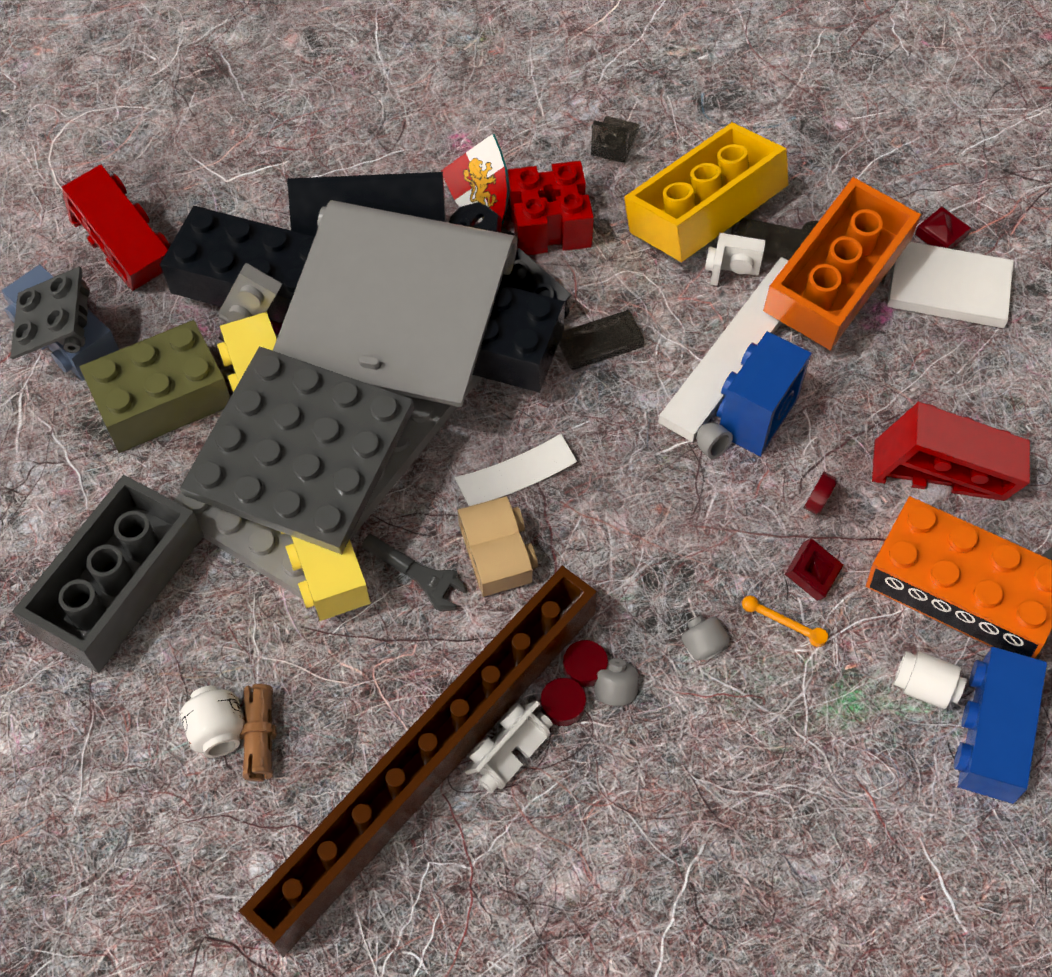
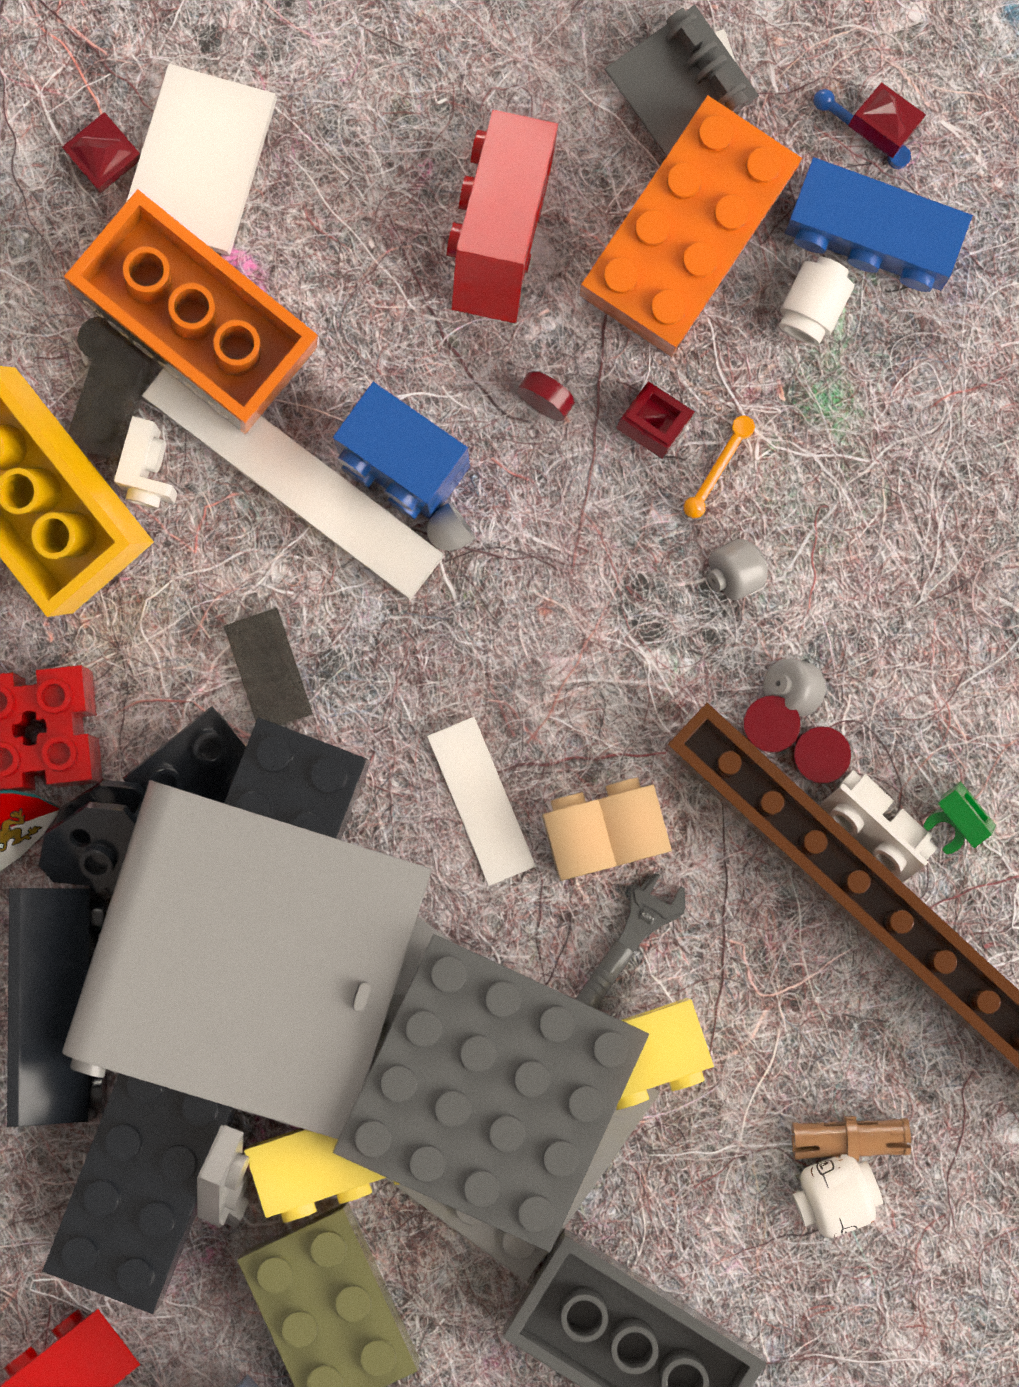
camera: 85 degrees left, 25 degrees up
none -> green tile [923,781,996,854]

